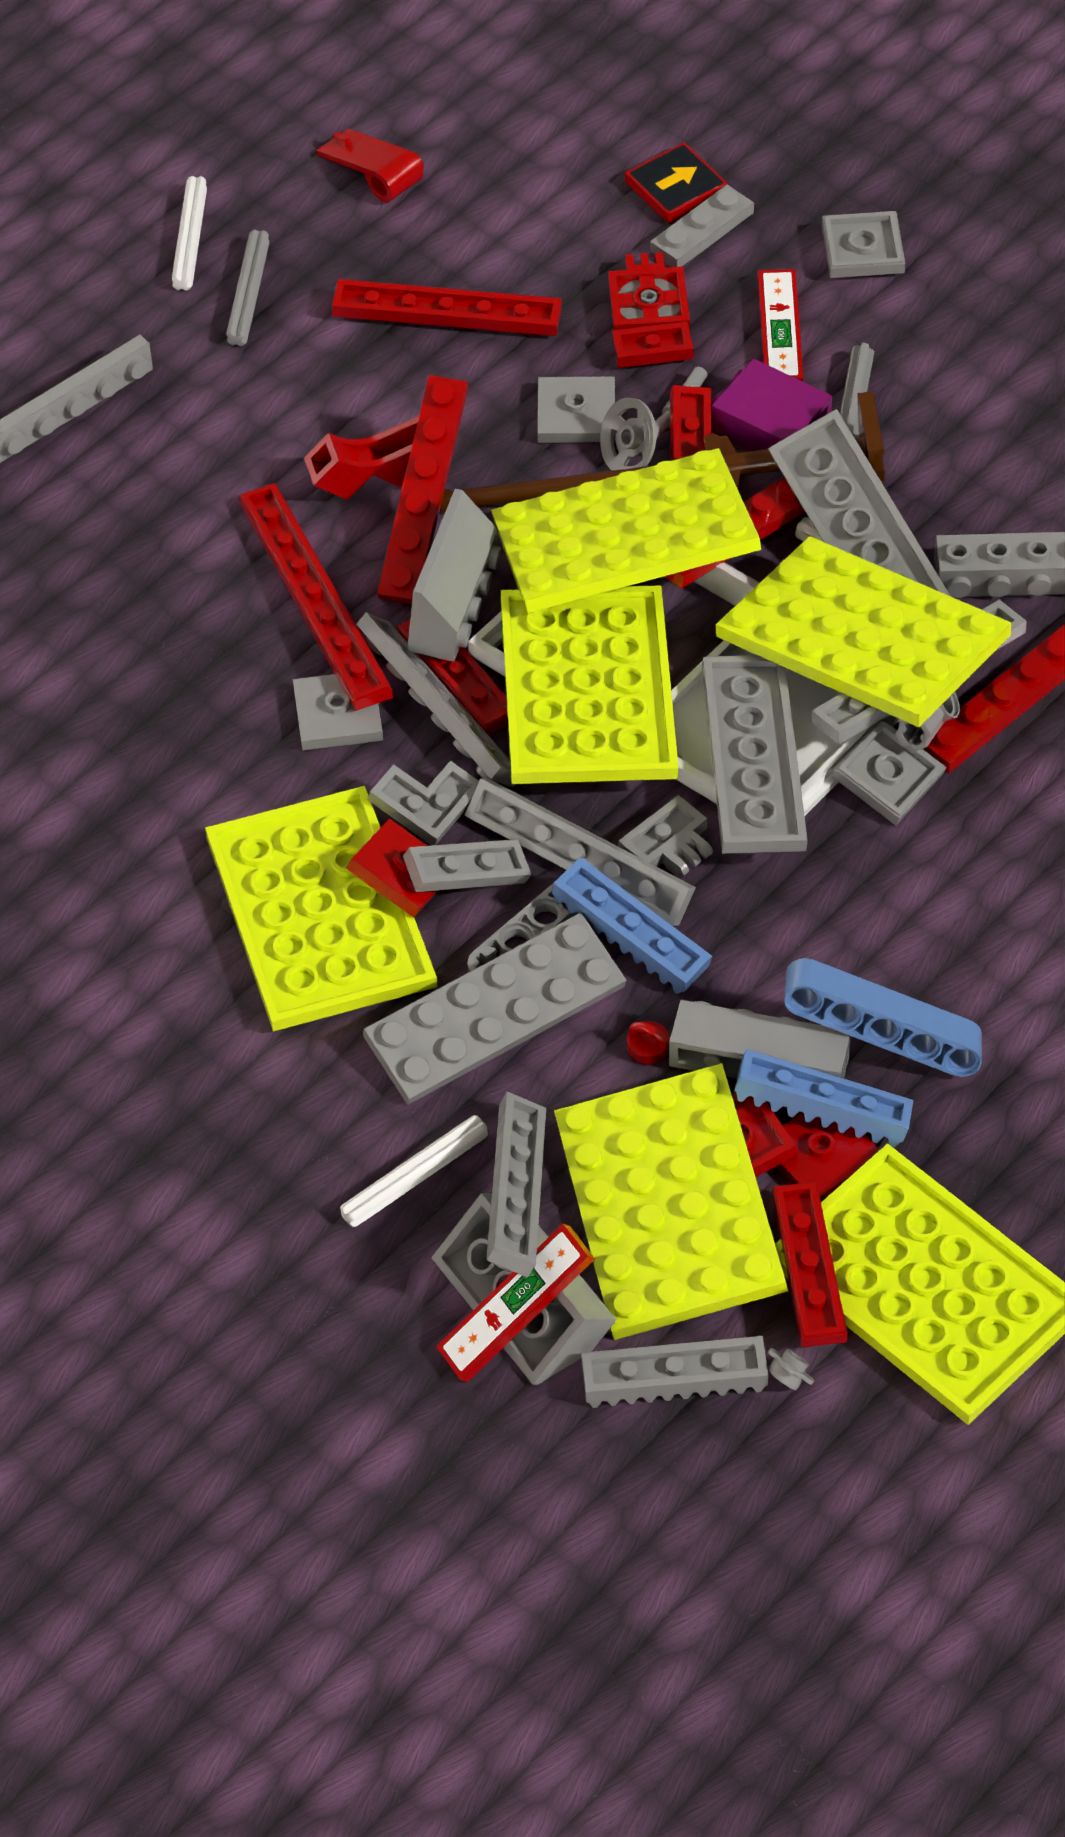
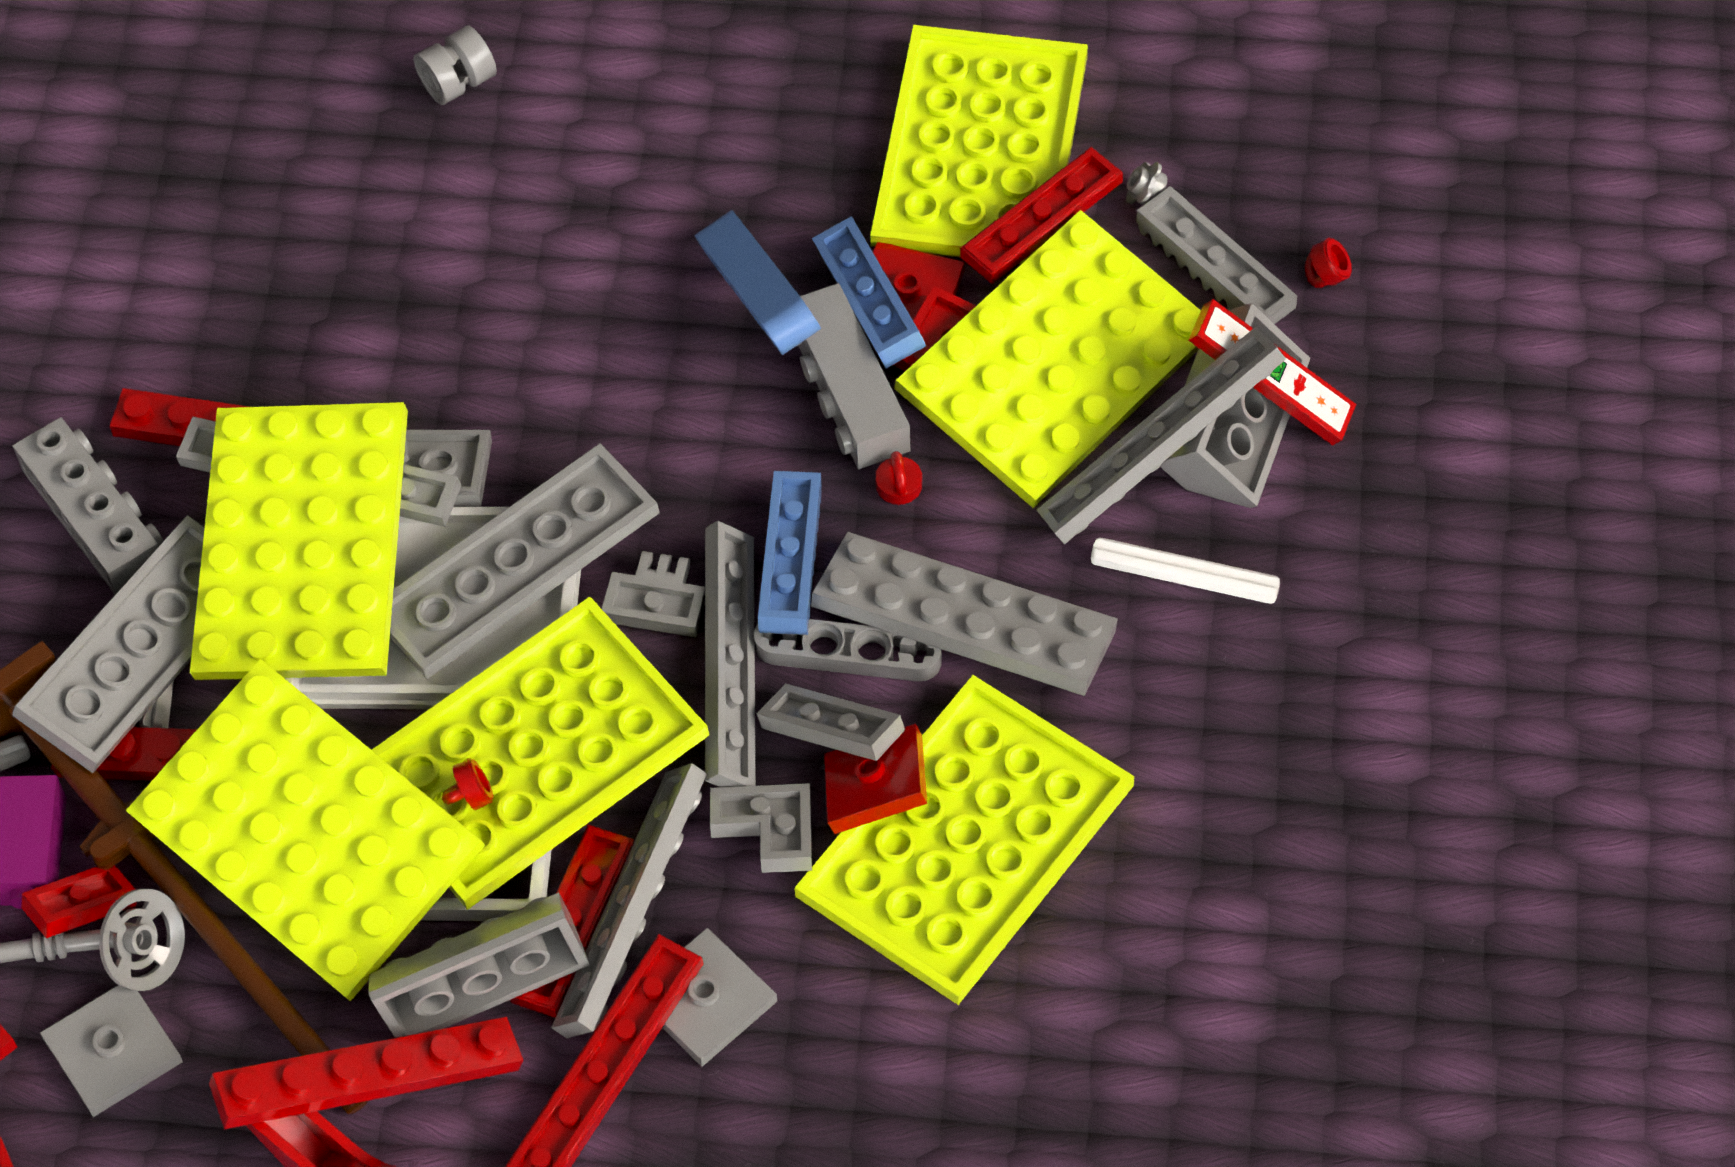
camera: 125 degrees left, 5 degrees up
none -> red tile [442,758,494,810]
none -> red tile [1305,238,1352,288]

